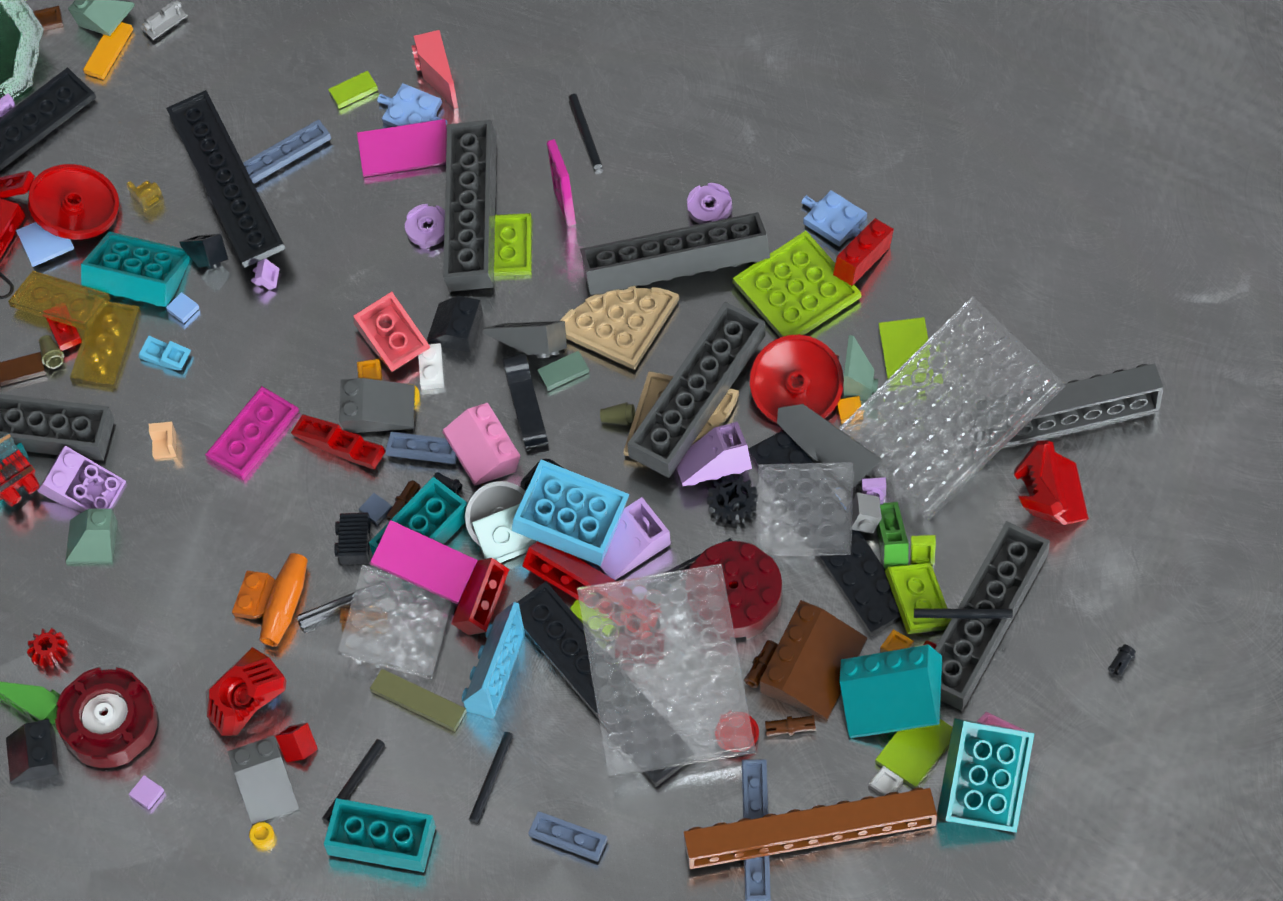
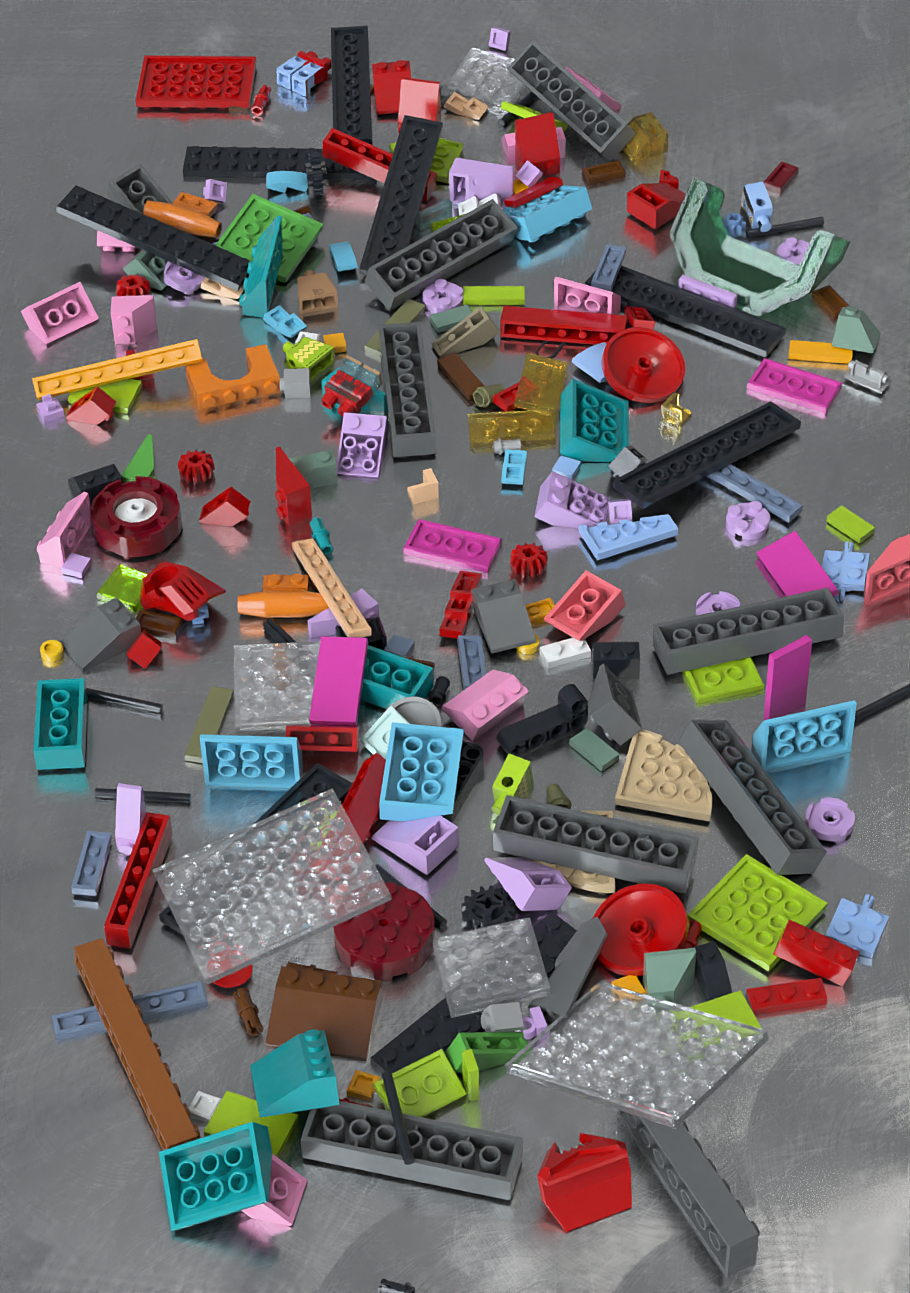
camera: 70 degrees right, 15 degrees down
none -> bright pink slope [37,492,93,568]
none -> clear neon green tile [96,564,147,612]
none -> red brick [104,812,173,949]
none -> lavender slope [115,783,146,855]
none -> reddish brown tile [136,610,184,640]
none -> red slope [199,487,251,526]
none -> red slope [275,446,312,526]
none -> light nougat tile [292,538,371,638]
none -> lavender slope [308,589,379,639]
none -> teal axle [310,517,334,556]
none -> lime torso [491,754,534,815]
none -> light grey pin [493,438,521,455]
none -> red gear [510,542,548,579]
none -> lavender slope [534,471,610,528]
none -> light blue wing [579,514,678,560]
none -> black slope [692,941,733,1001]
none -> lavender plate [726,501,771,540]
none -> red plate [746,978,828,1015]
none -> dark pink tile [747,358,842,414]
none -> medium azure slope [751,700,857,771]

